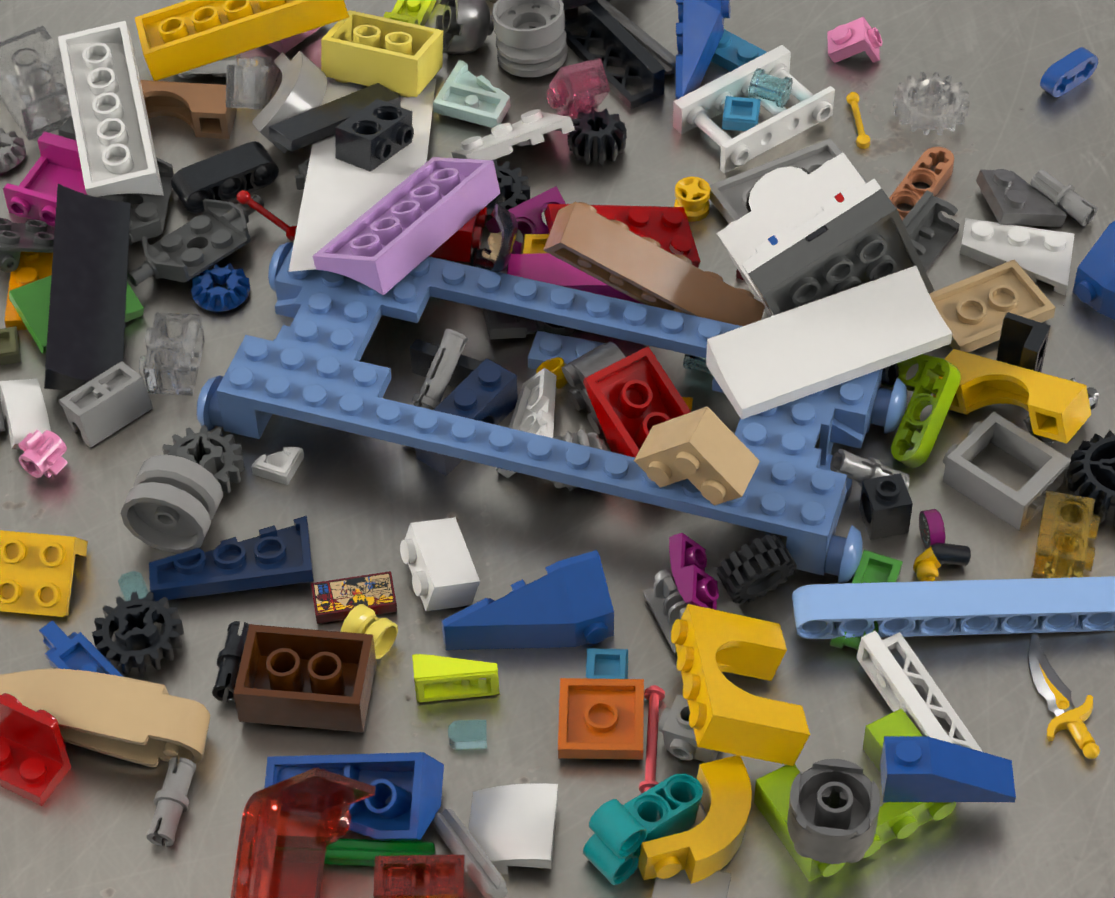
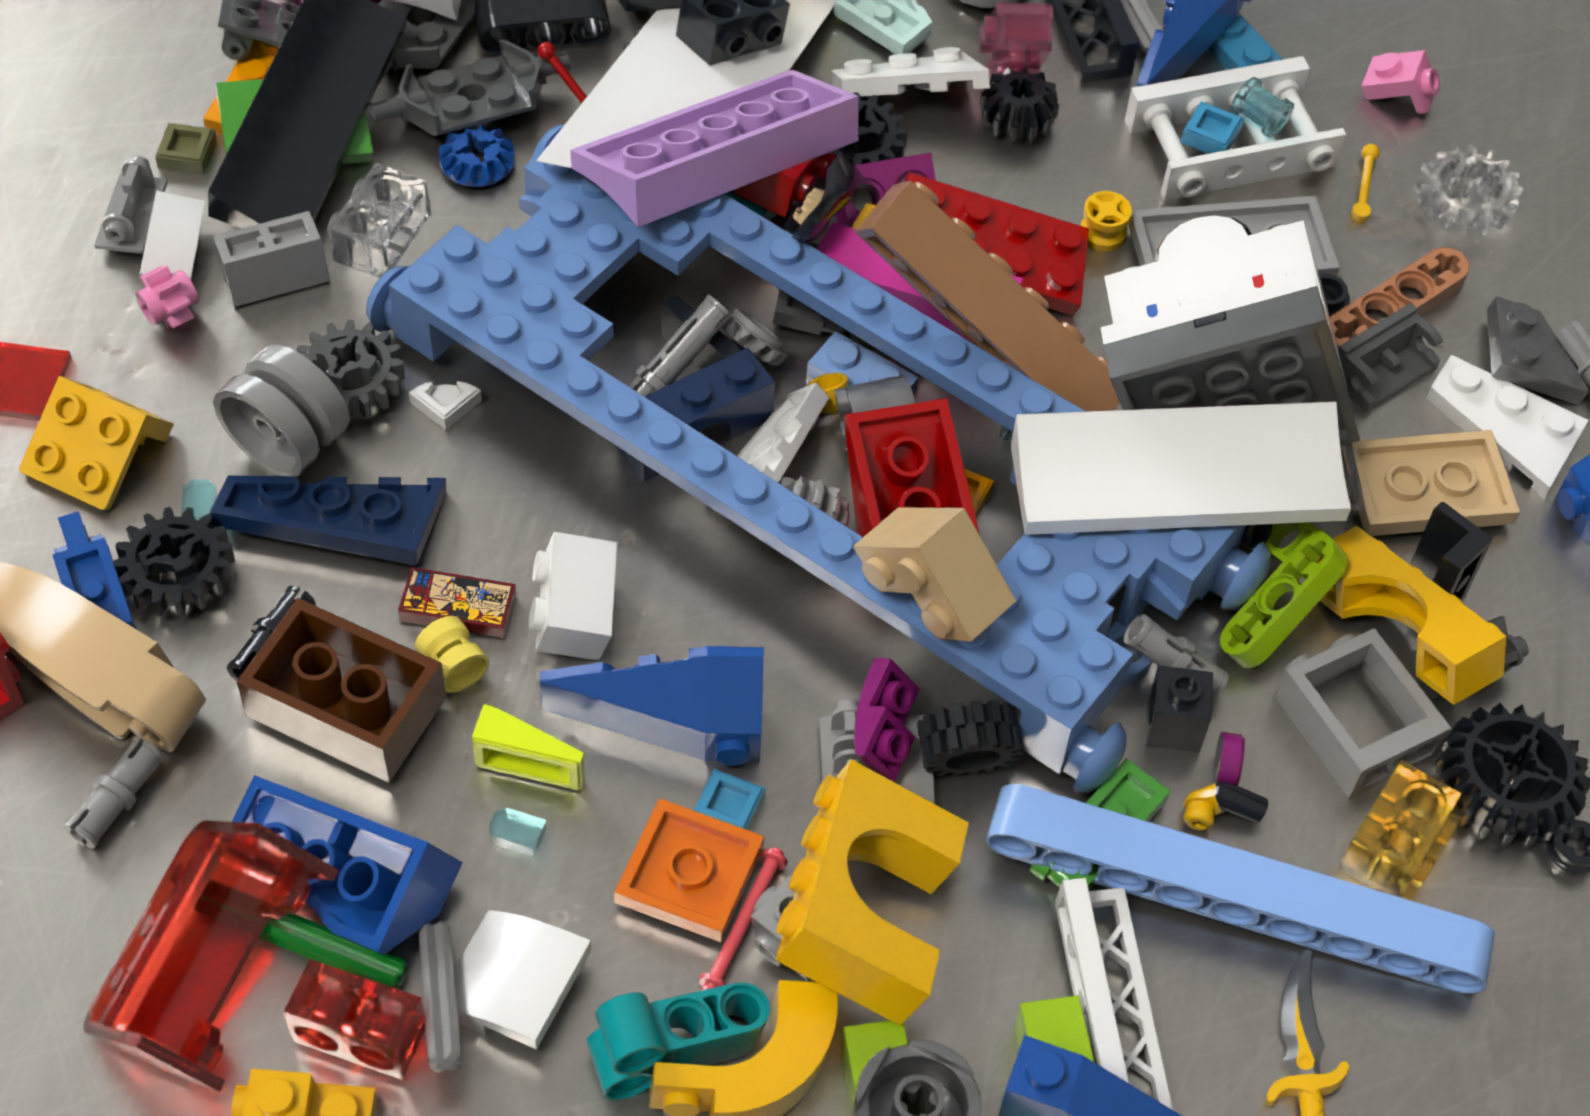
camera: 15 degrees right, 5 degrees up
none -> light grey gear [722,307,788,366]

